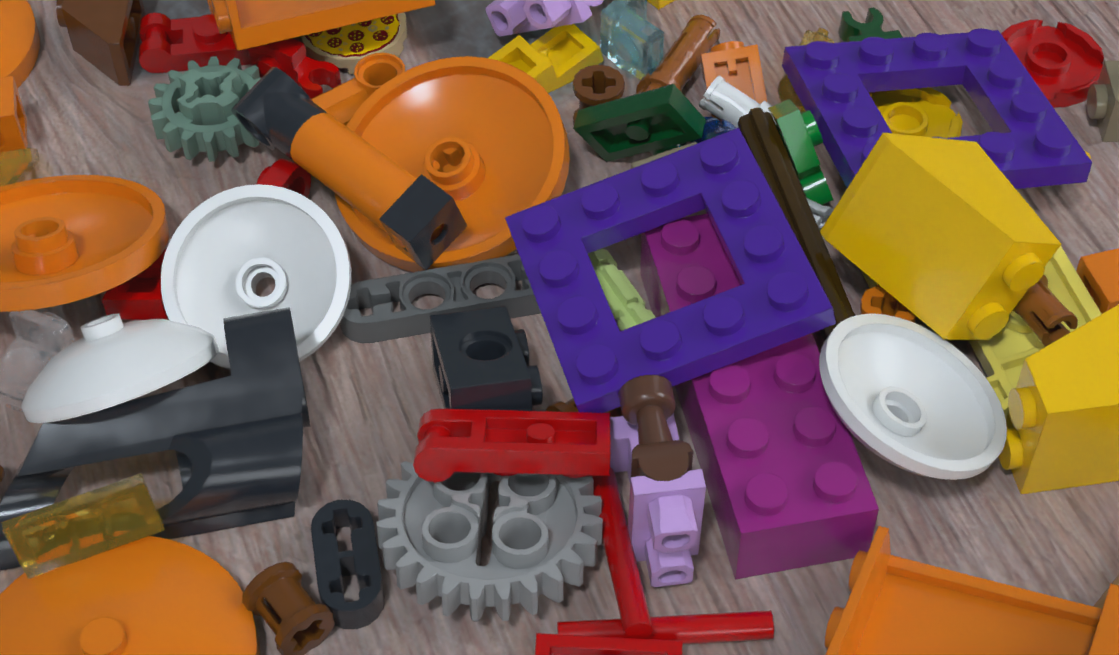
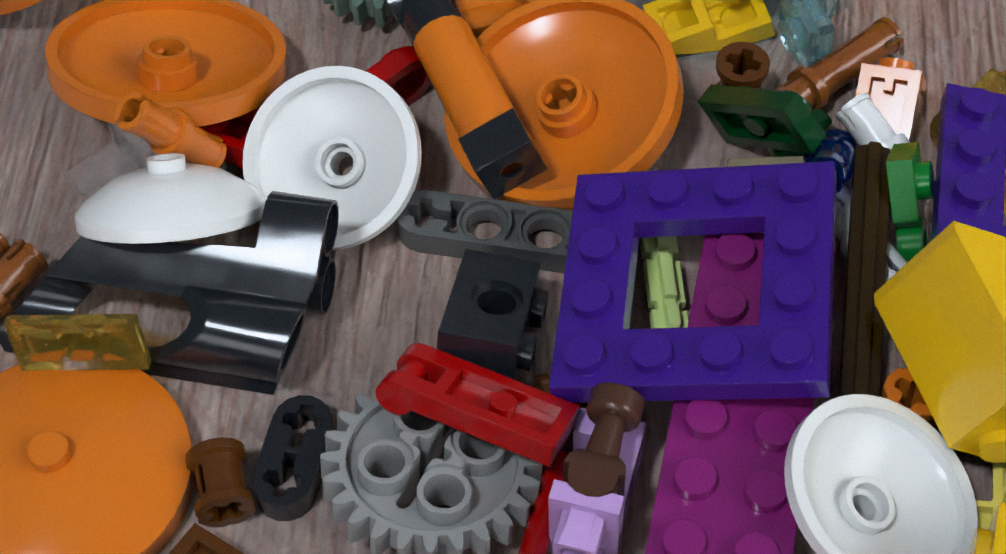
camera: 25 degrees right, 5 degrees up
none -> orange pin [114,91,227,168]

